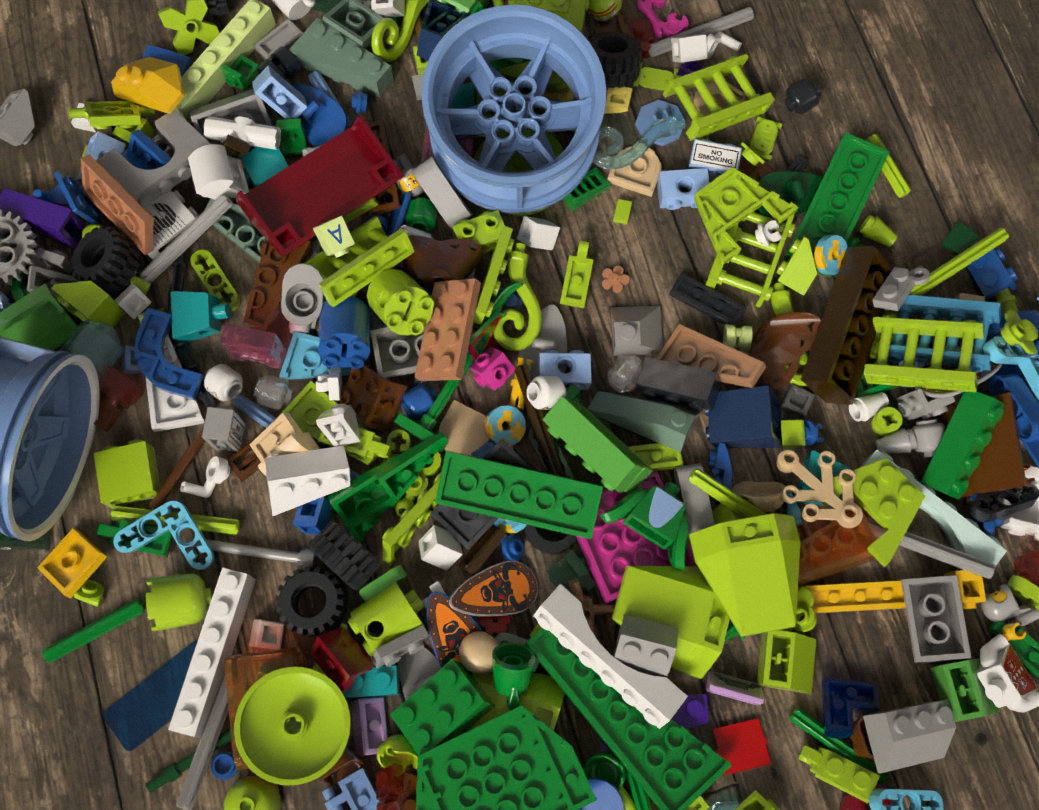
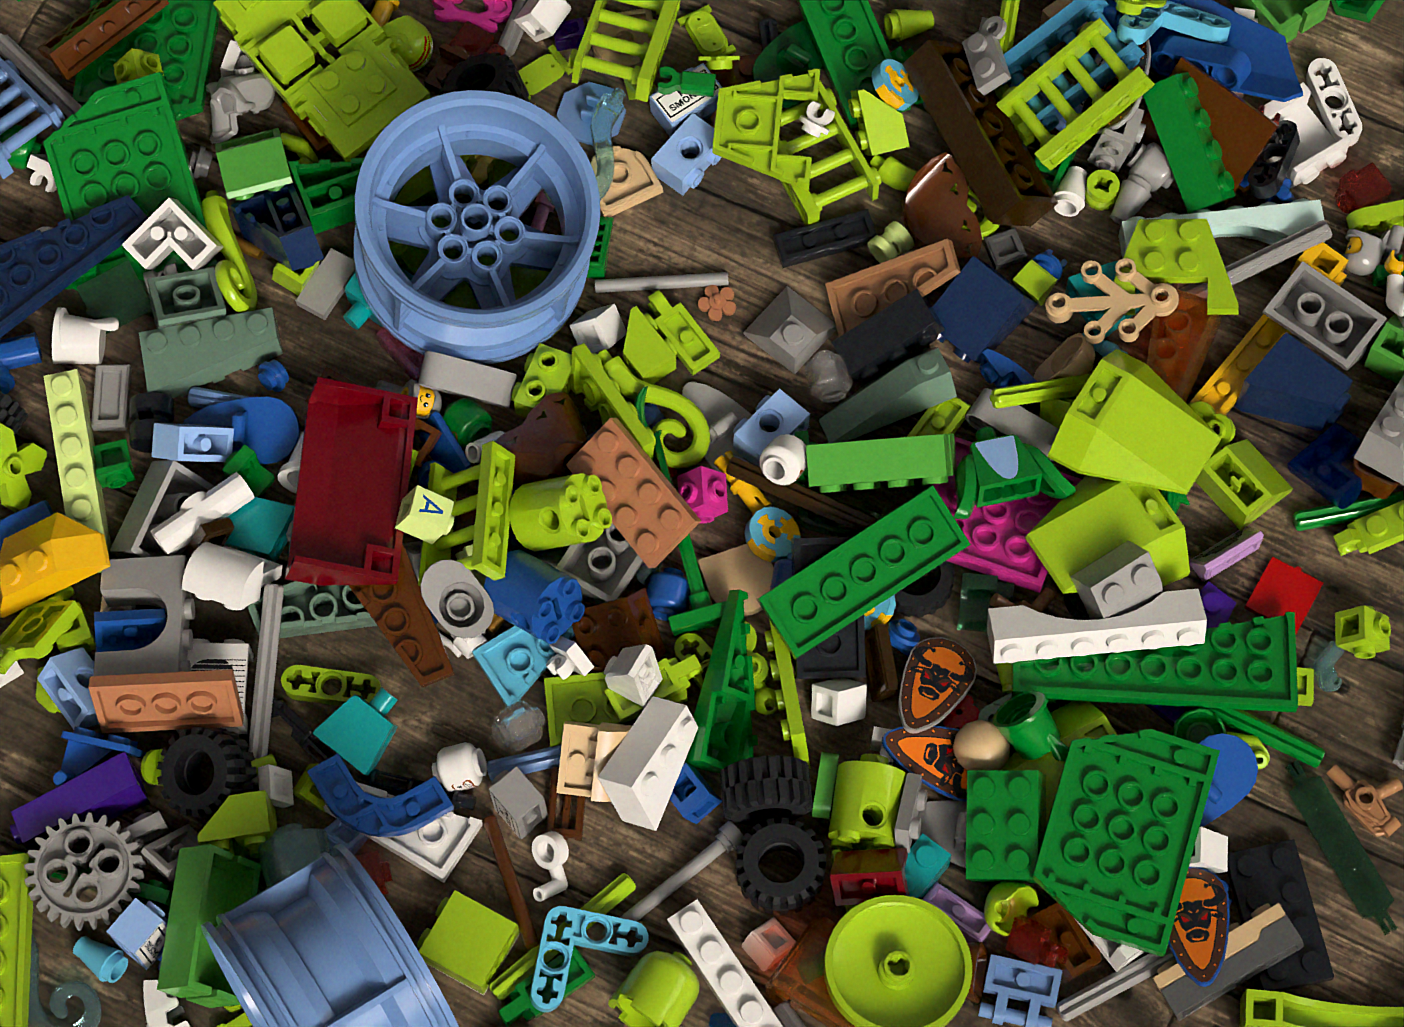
camera: 45 degrees left, 5 degrees down
clear pink piece [220,324,286,369] -> none
lime piece [613,199,632,225] -> none
none -> light grey bar [595,272,729,293]
none -> lime slope [623,306,678,384]
none -> green bar [658,66,716,97]
none -> dark blue slope [1235,332,1353,432]

